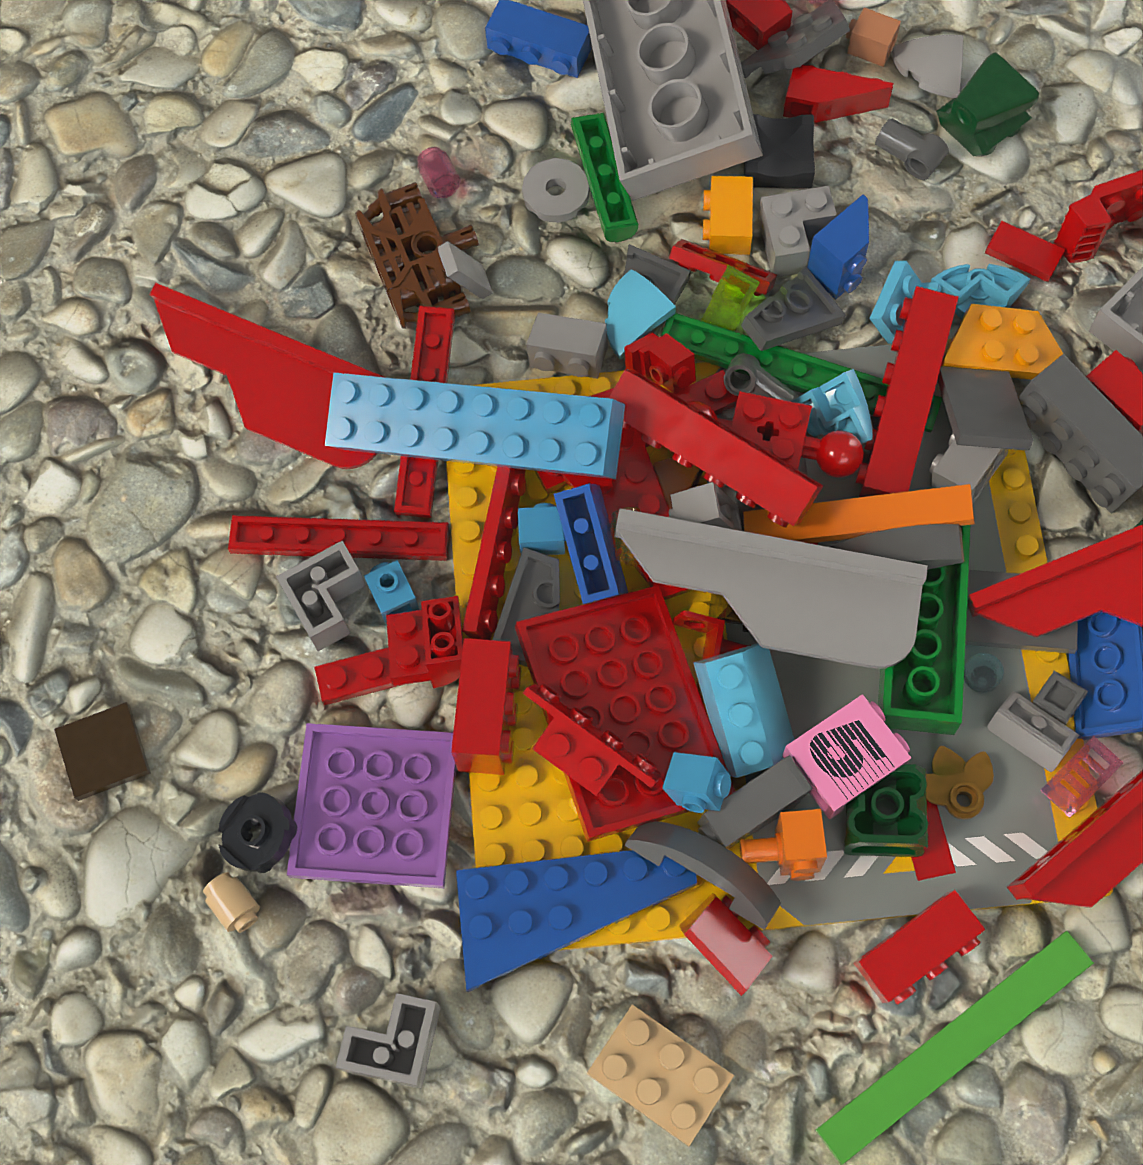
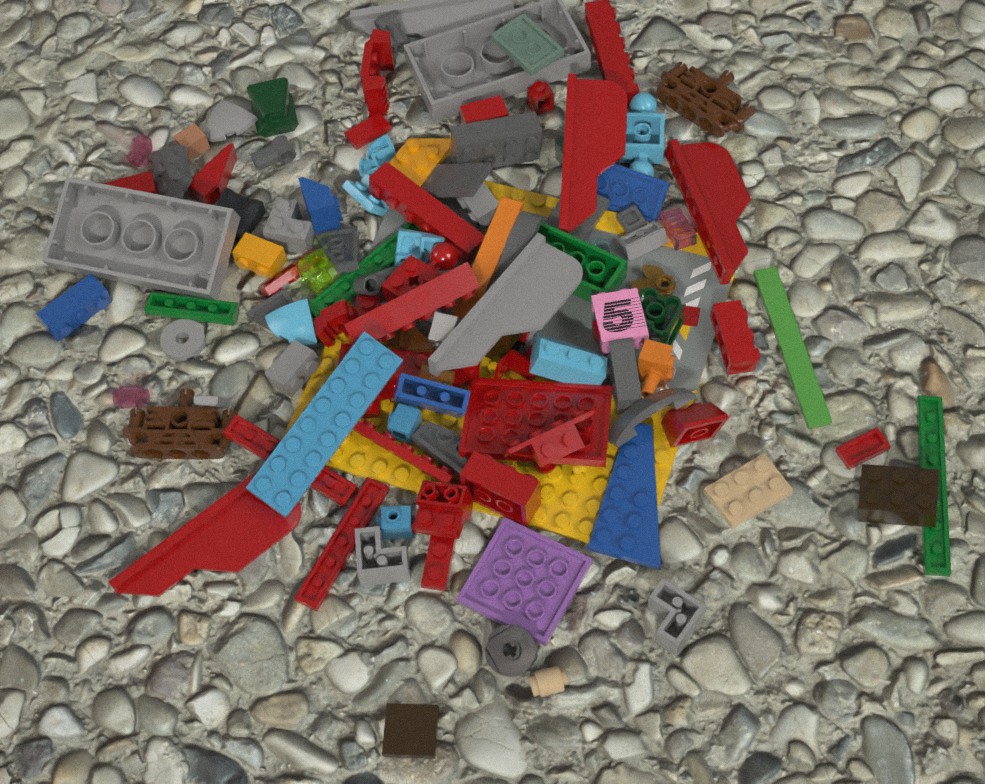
camera: 65 degrees left, 10 degrees down
dark azure brick [662,752,731,813] -> none

